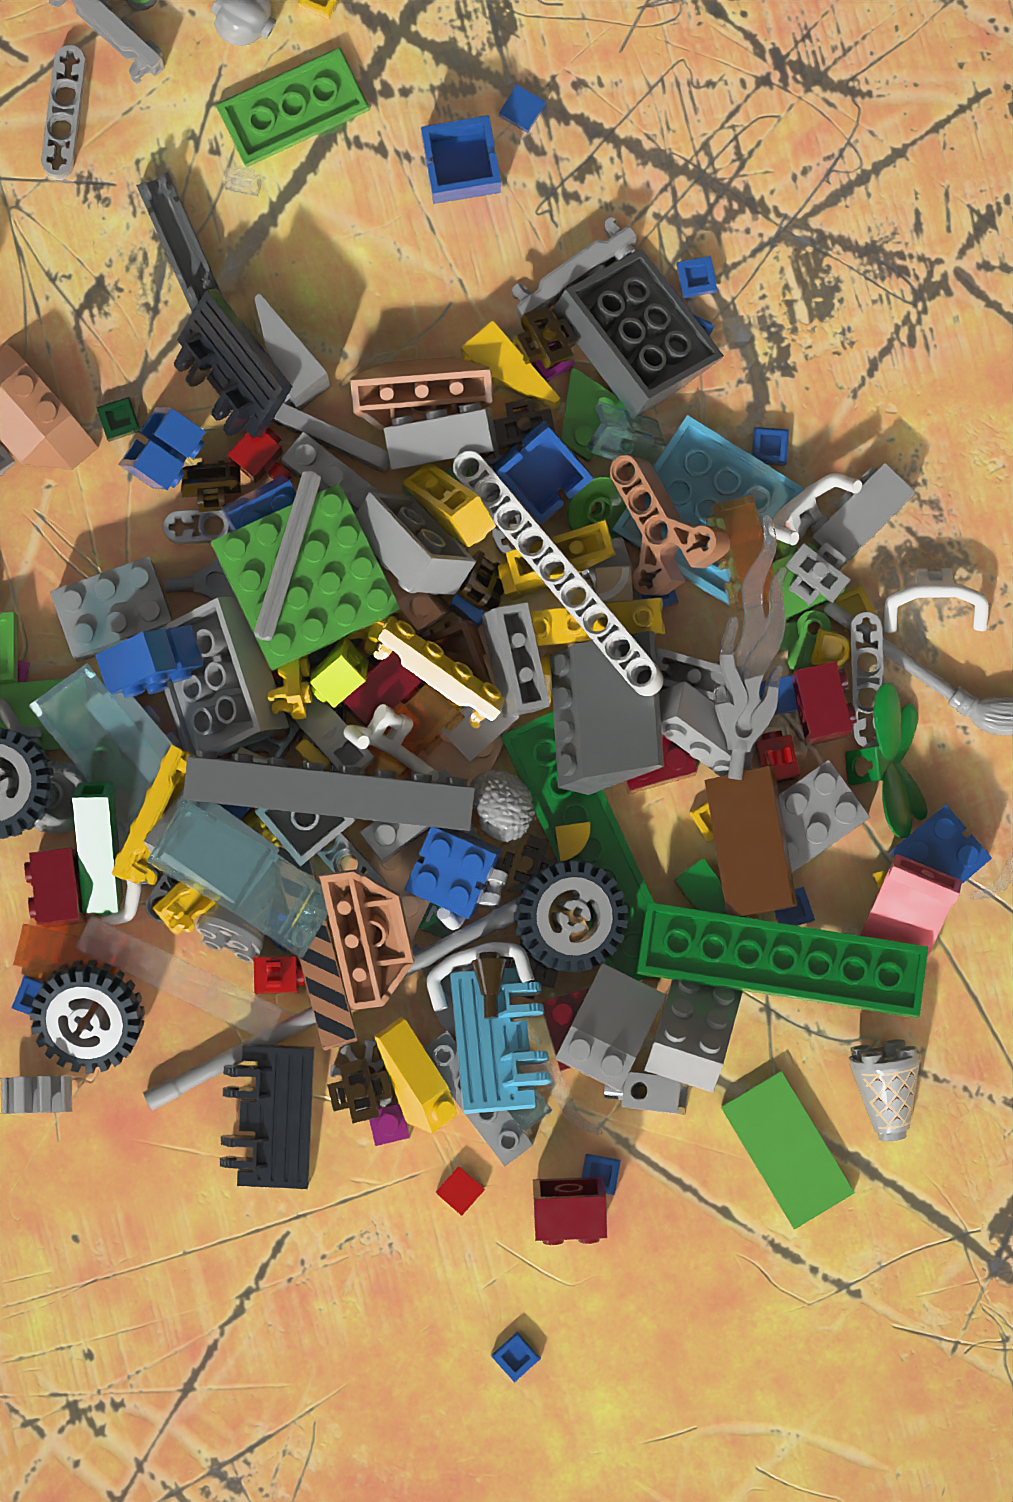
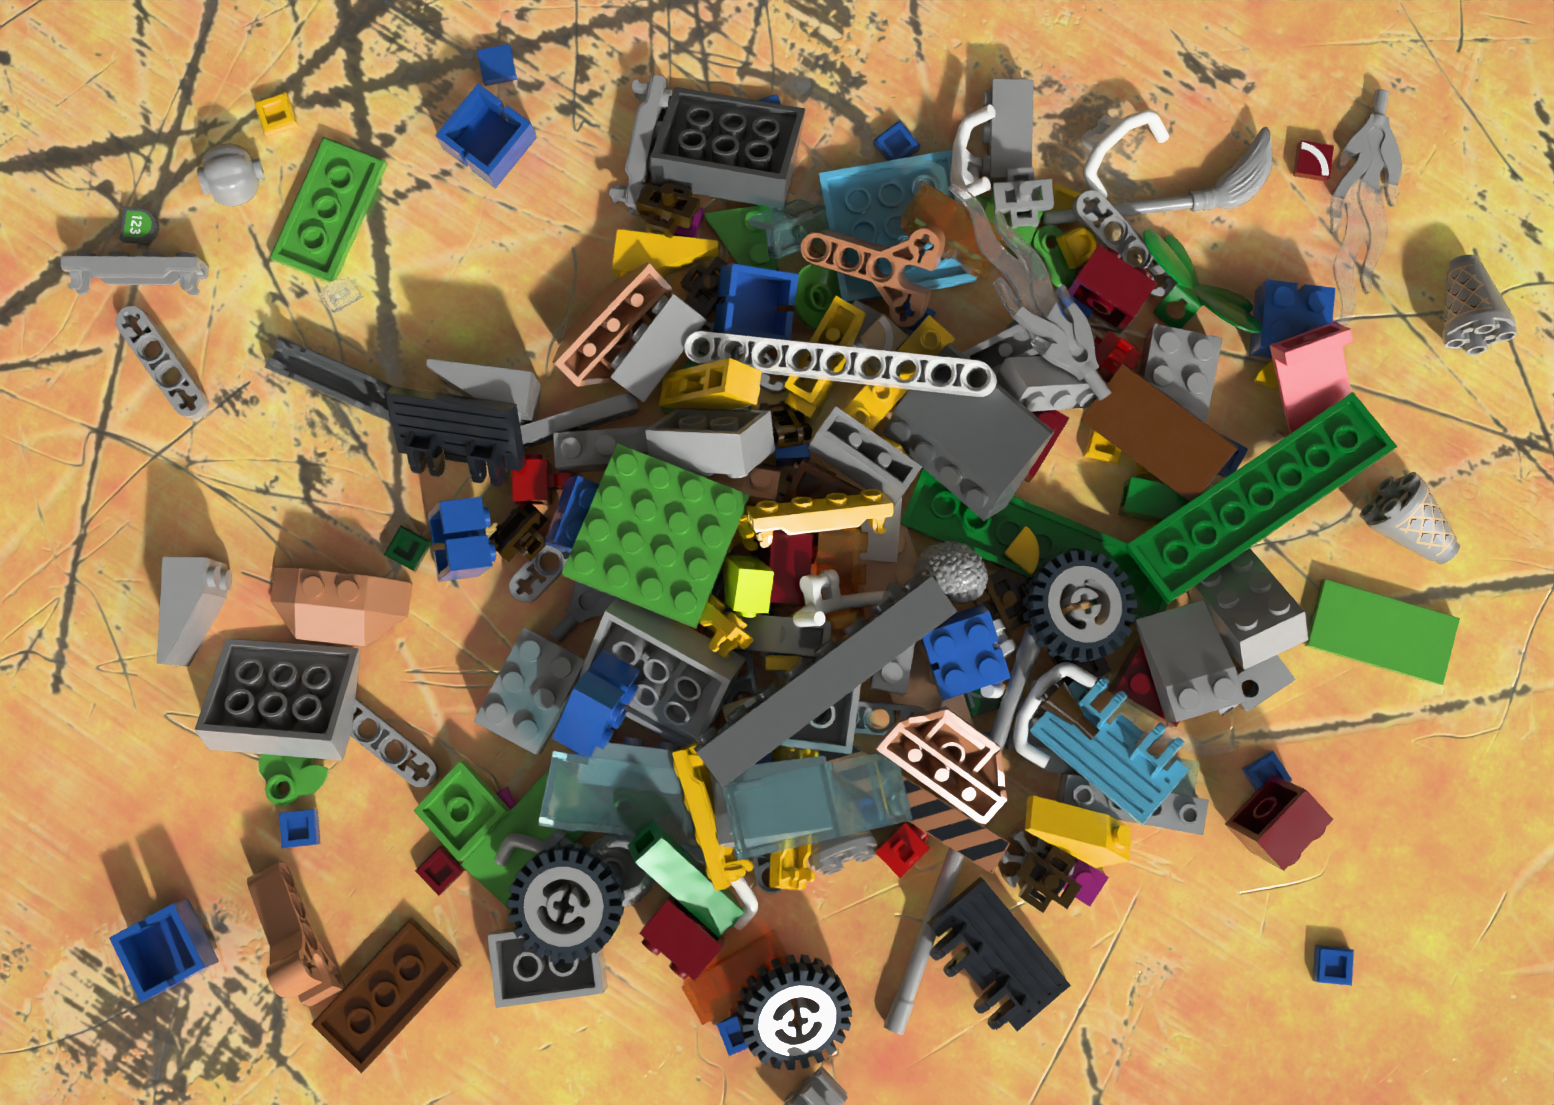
camera: 40 degrees left, 0 degrees up
clear tile [76,916,283,1042] -> none
light grey axle [254,470,321,641] -> none
red tile [435,1166,485,1216] -> none
blue plate [676,256,717,299] -> none

